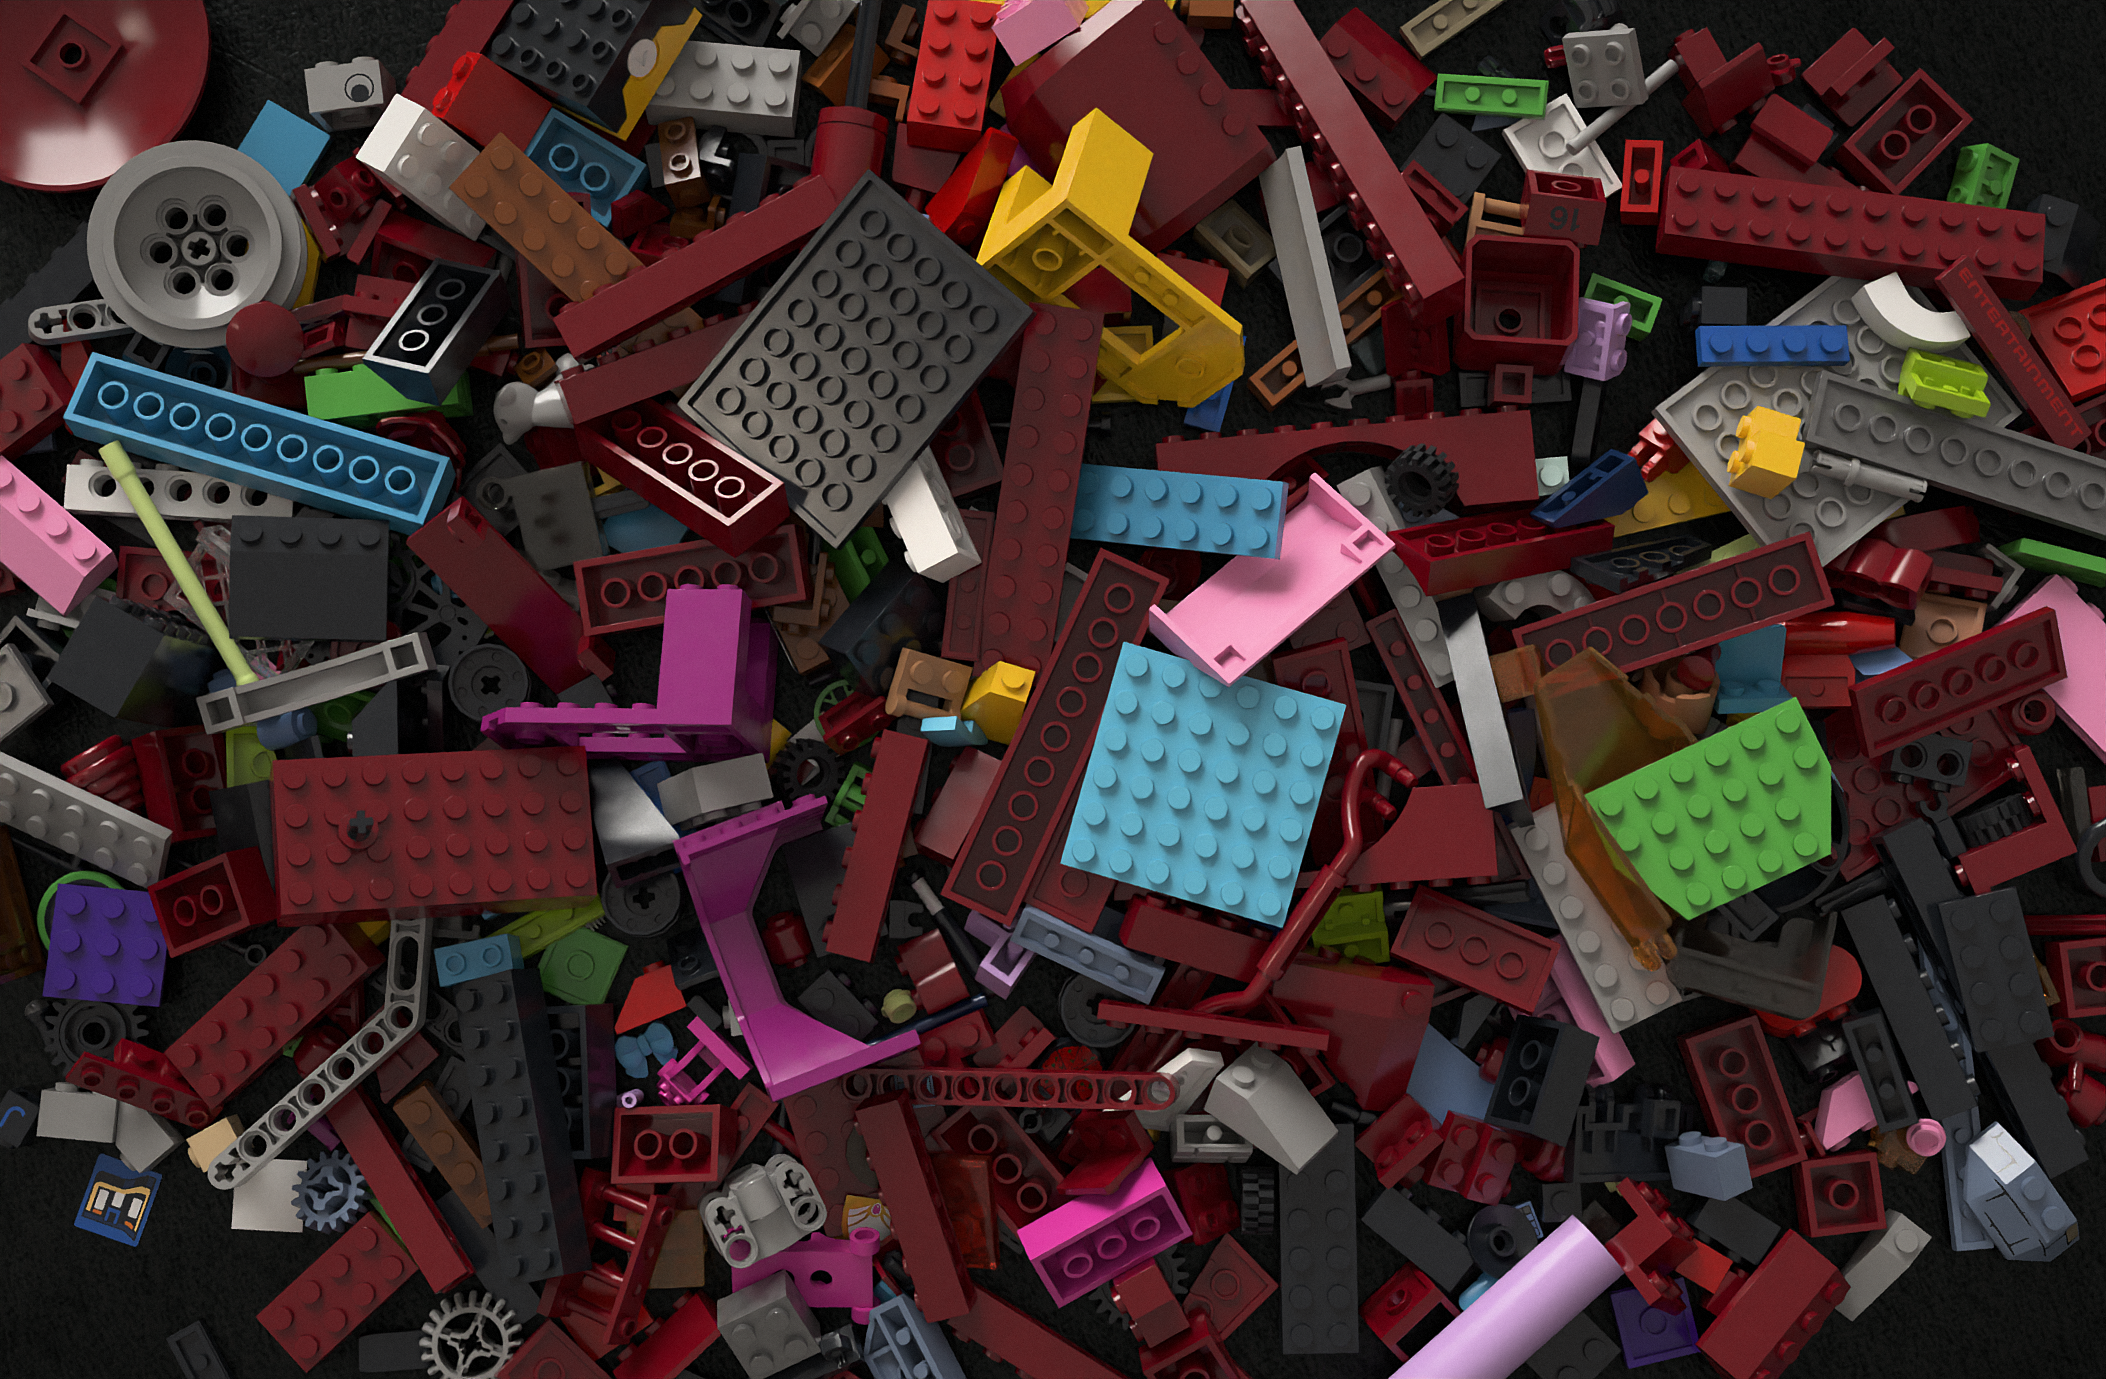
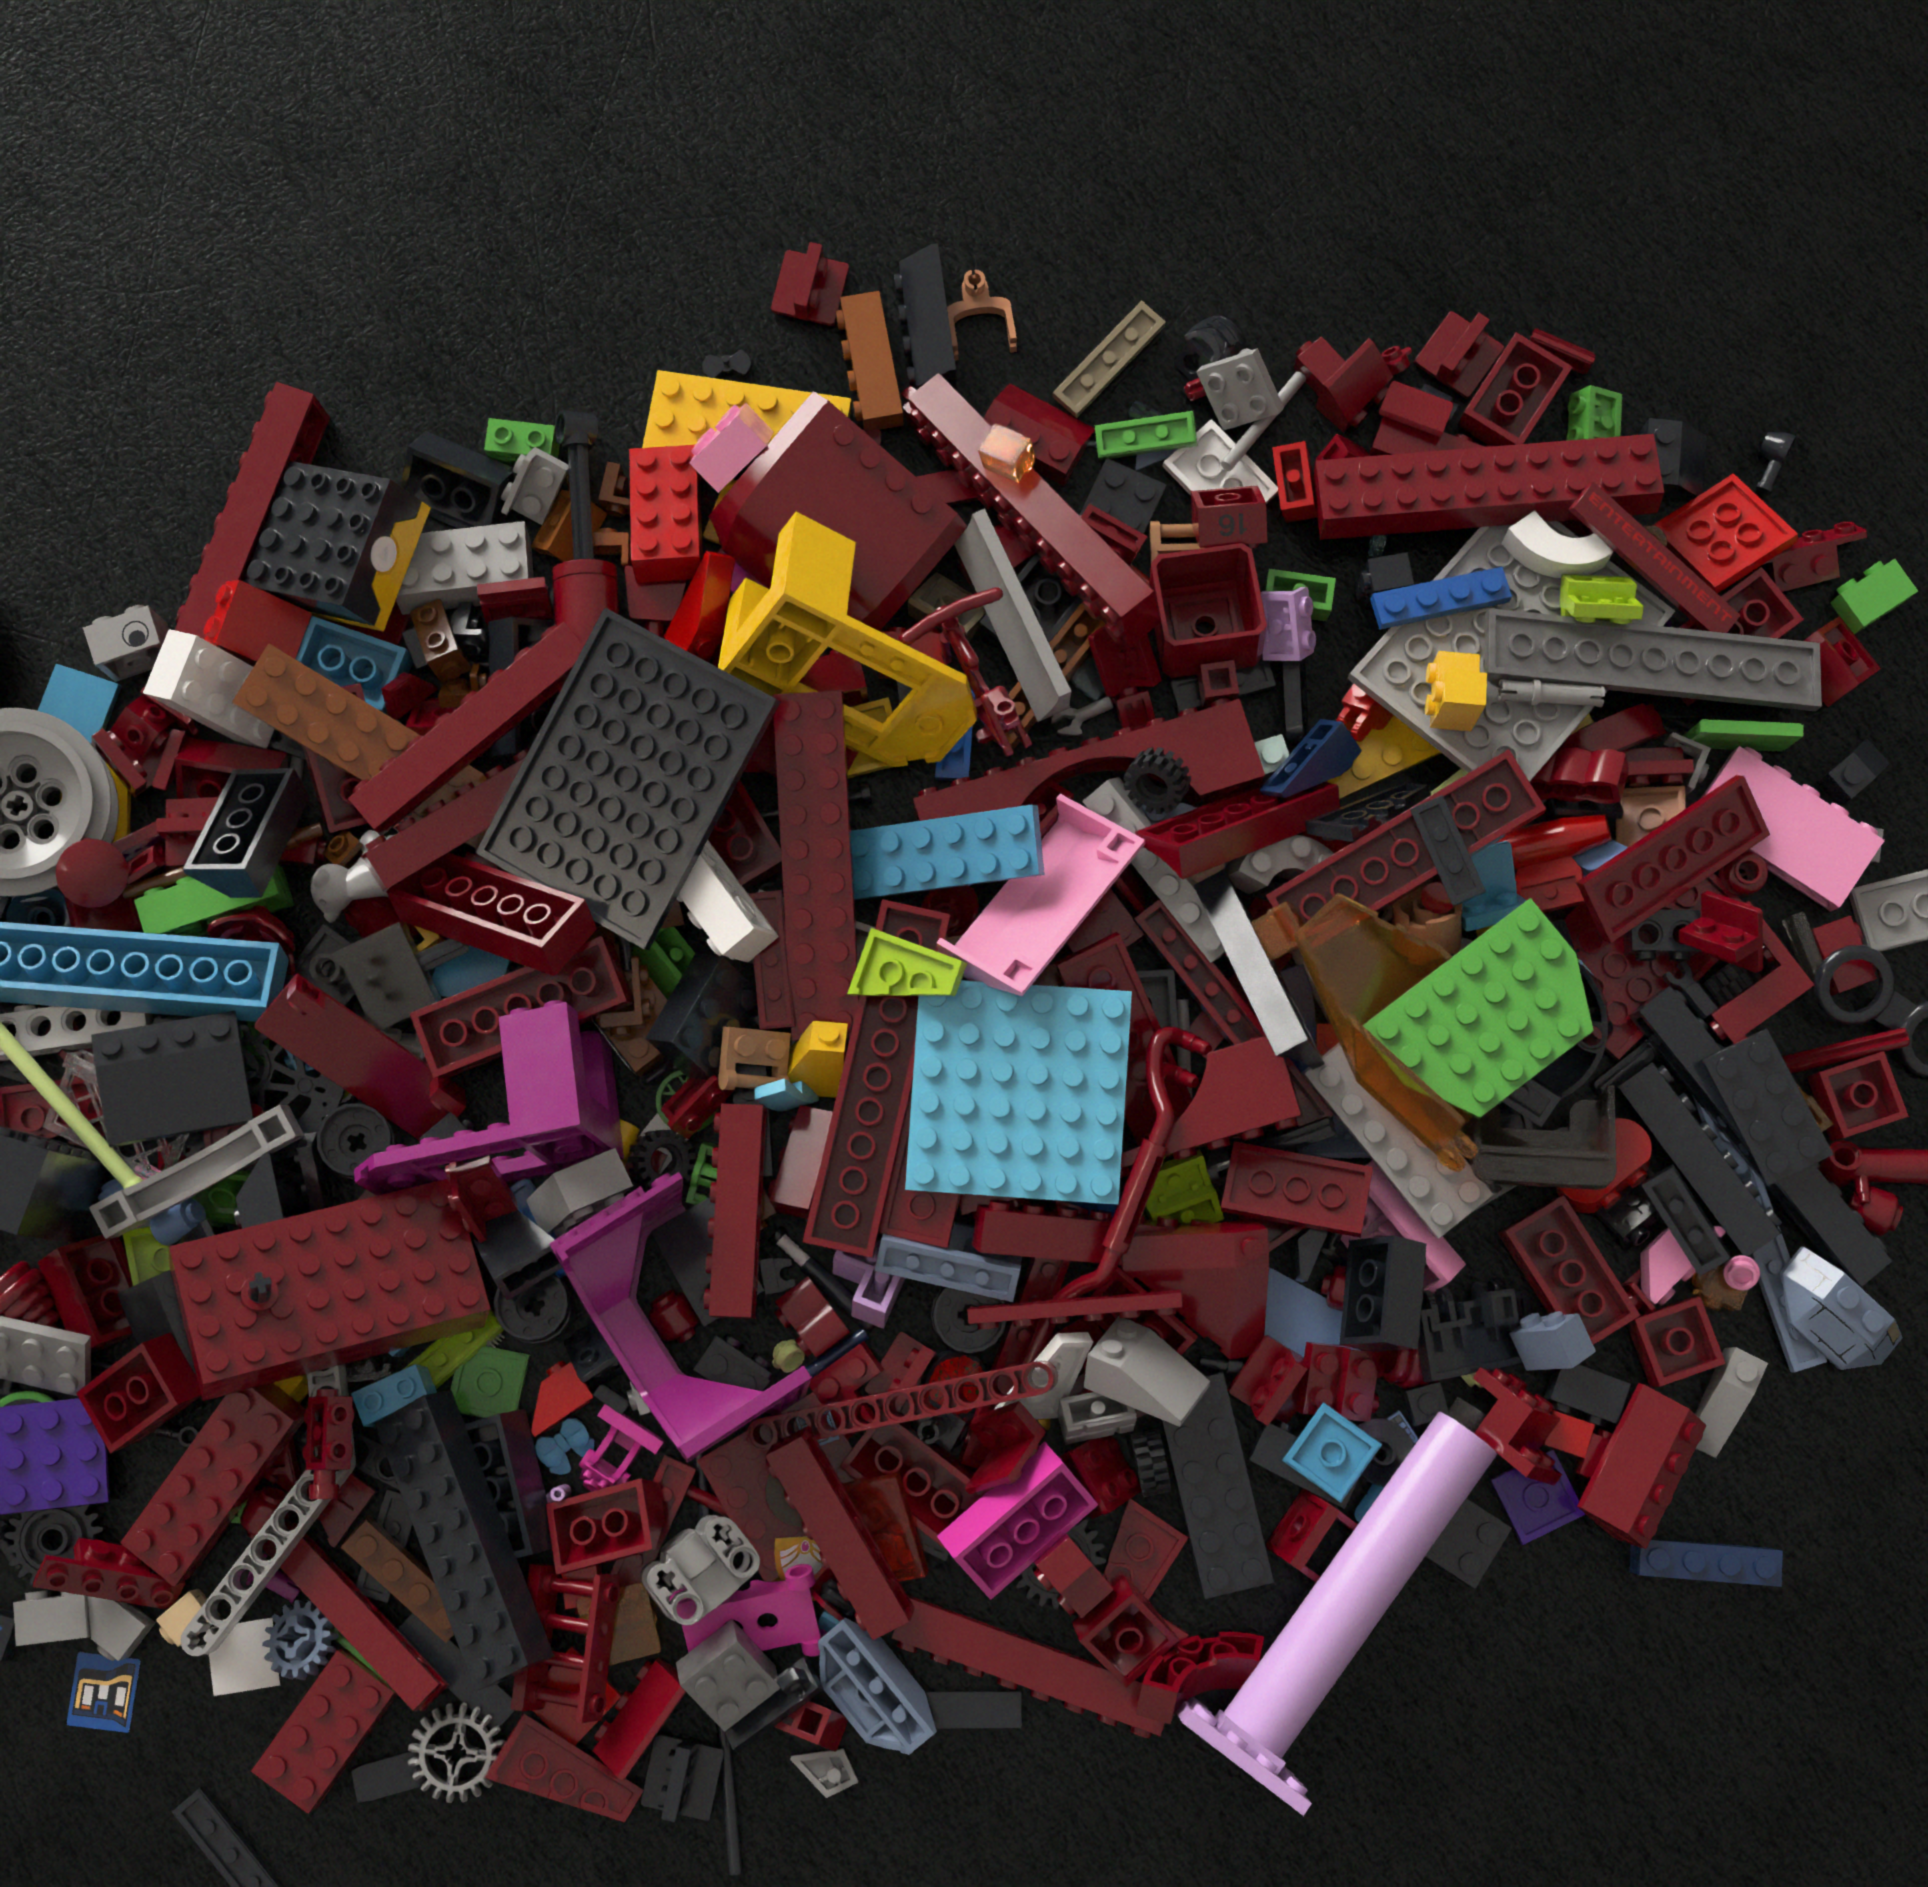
camera: 10 degrees left, 5 degrees down
none -> dark red brick [302,1389,354,1499]
none -> dark red bracket [445,1156,518,1243]
none -> dark red plate [477,577,554,626]
none -> lime wing [847,928,967,996]
none -> dark red piece [899,587,1032,757]
none -> clear orange brick [978,423,1035,483]
none -> dark azure tile [1282,1402,1382,1503]
none -> black hinge [1410,795,1486,907]
none -> dark red slope [1530,328,1595,375]
none -> dark red bracket [1679,891,1763,973]

